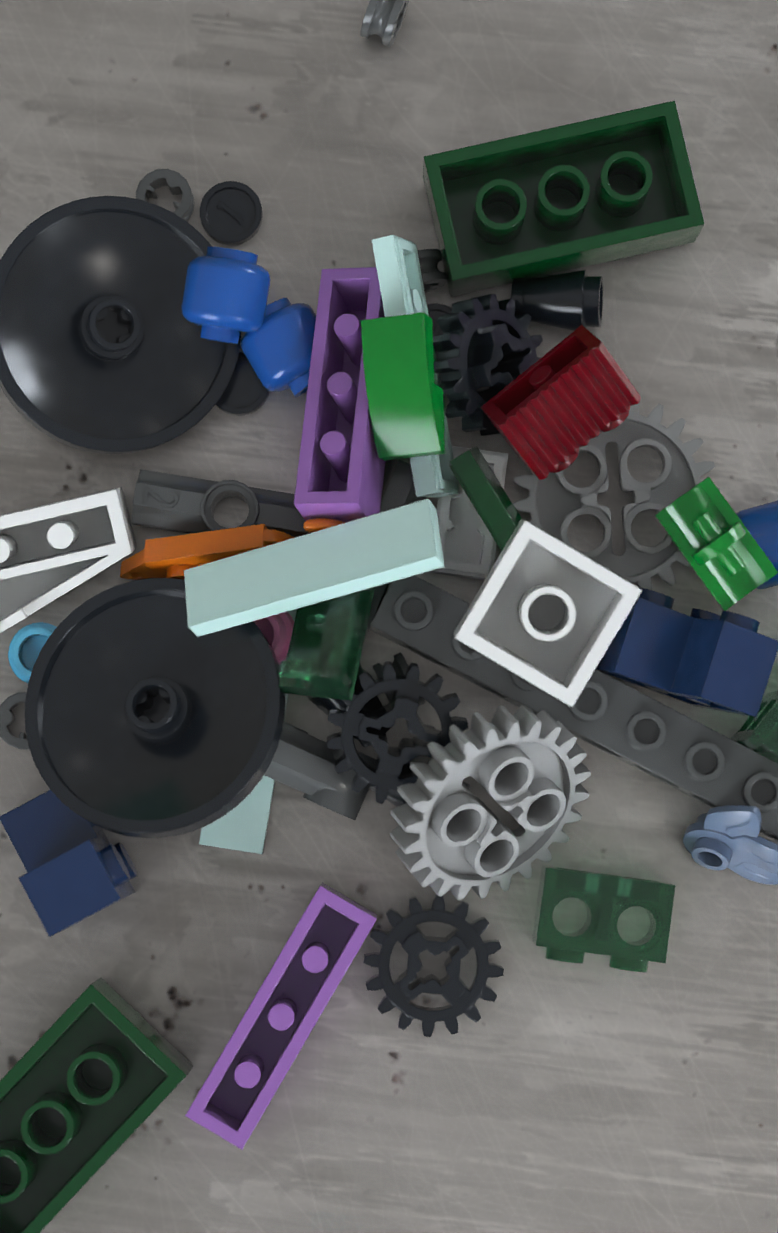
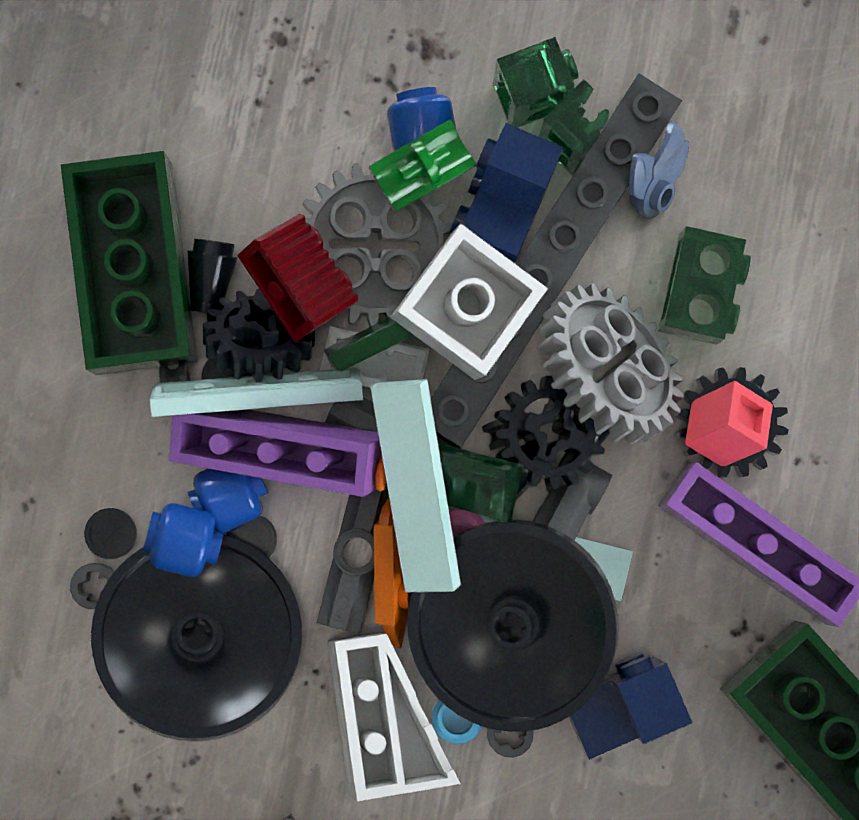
camera: 90 degrees left, 0 degrees up
green slope [361,312,445,460] -> none
none -> coral panel [685,381,773,466]

